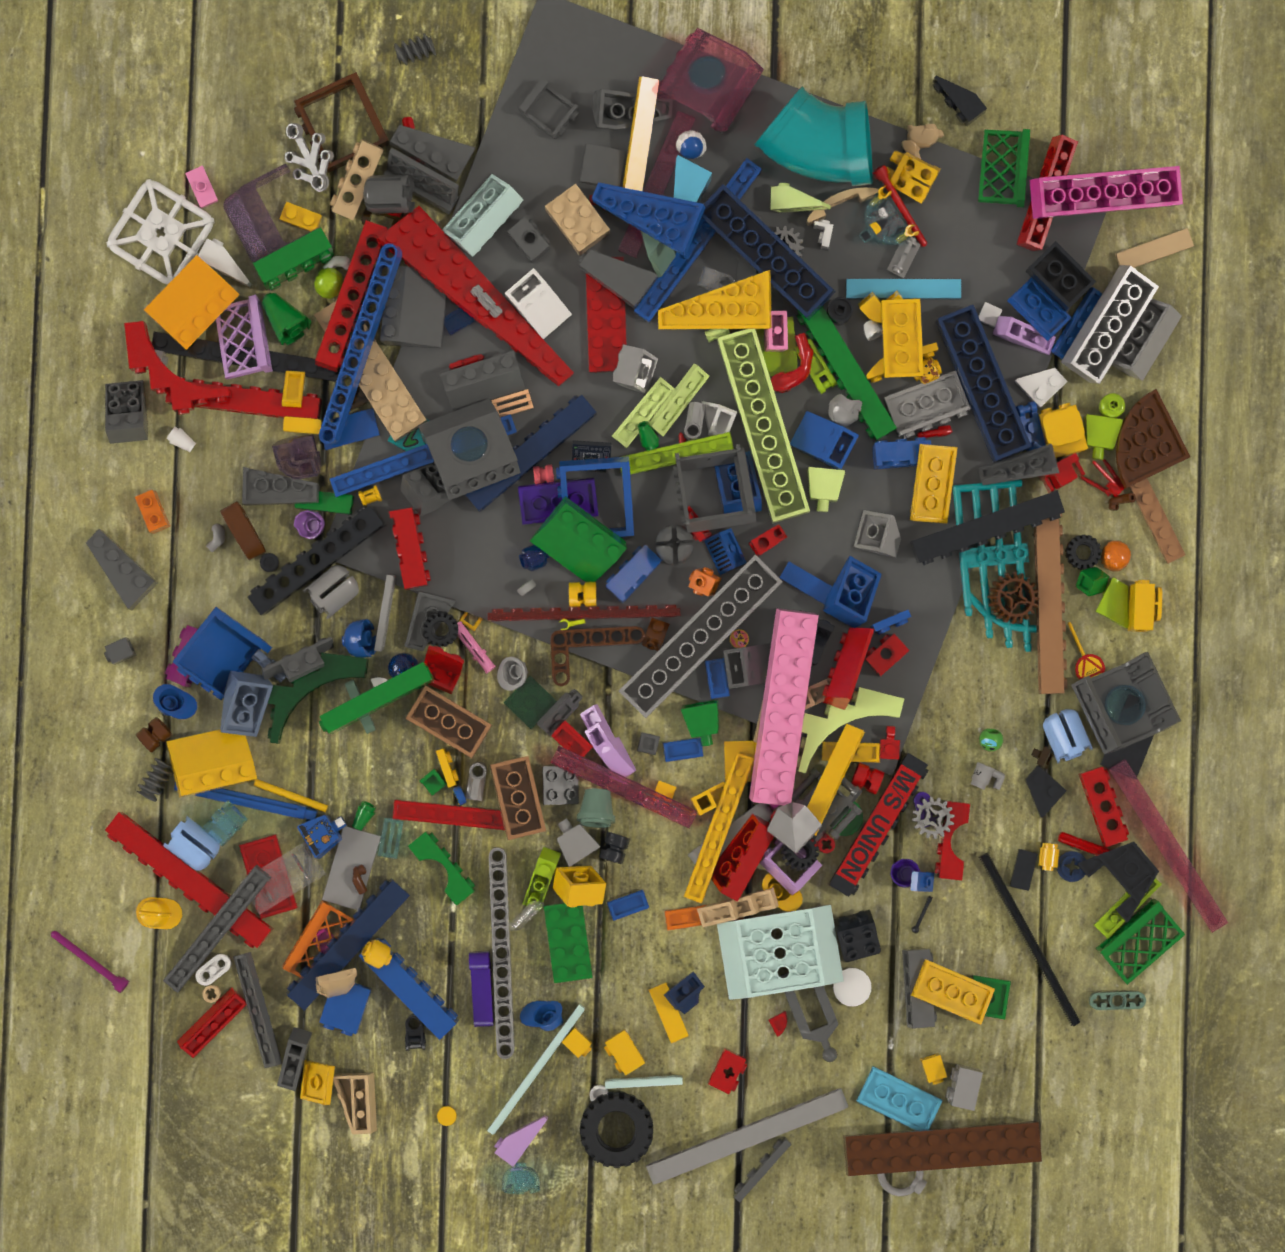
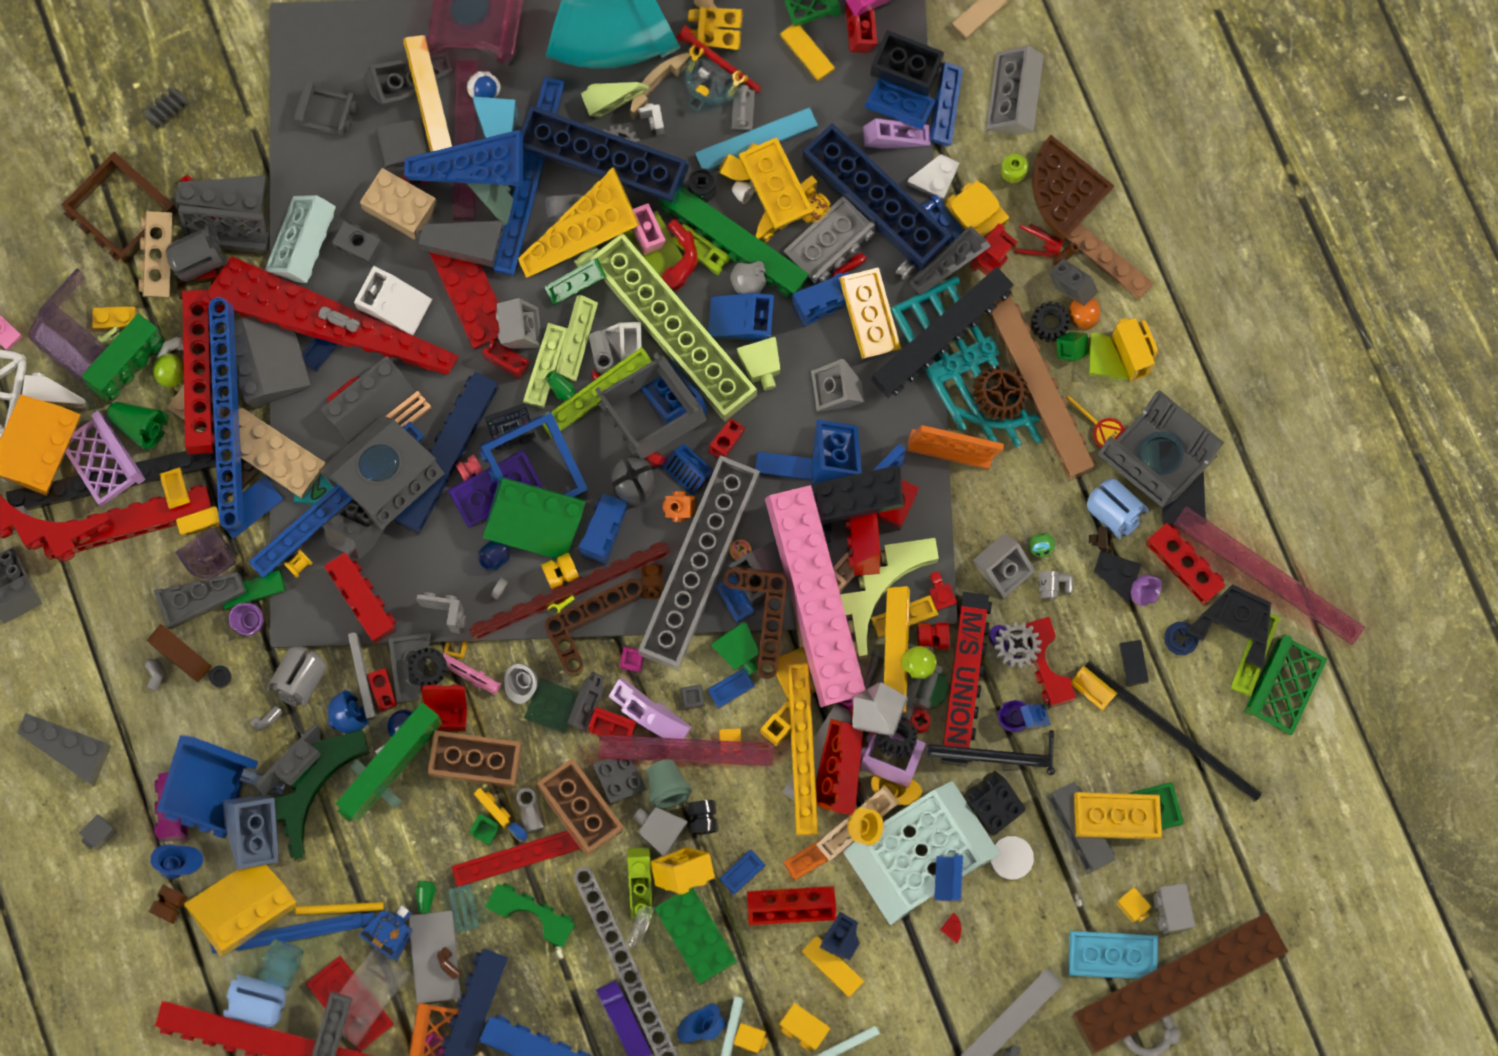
camera: 25 degrees left, 10 degrees down
orange brick [135,489,171,534] -> none
dark grey piece [137,758,174,802] -> none
white cone [166,426,196,452] -> none
black brick [248,505,386,616] -> none
light grey plant [285,123,334,192] -> none
yellow head [362,940,392,969] -> none
red brick [708,1048,748,1094] -> none
dark grey piece [784,986,839,1062] -> none
white tile [978,302,1002,328] -> none
yellow brick [1038,843,1059,871] -> none
red axle [1058,832,1110,856] -> none
light grey brick [1061,265,1159,384] -> none
lime torso [1084,414,1123,460] -> none
sand green beam [1089,991,1146,1010] -> none
none -> yellowish green pin [95,326,120,351]
none -> light grey arm [250,706,282,731]
none -> red leg [367,668,397,712]
none -> light grey bracket [416,592,466,634]
none -> red hinge [482,339,531,380]
none -> tile [544,258,606,306]
none -> dark pink tile [619,647,644,673]
none -> reddish brown beam [724,566,787,679]
none -> red brick [747,886,836,925]
none -> yellow tile [780,24,835,82]
none -> black plate [816,465,904,525]
none -> yellow piece [846,807,883,845]
none -> light grey bush [896,259,916,280]
none -> lime hair [901,646,937,679]
none -> orange fence [907,425,1004,470]
none -> black axle [926,744,1051,768]
none -> blue panel [934,855,963,902]
none -> light grey slope [973,533,1035,598]
none -> dark grey brick [1049,259,1098,306]
none -> yellow tile [1071,666,1117,711]
none -> medium lavender hair [1130,574,1162,607]

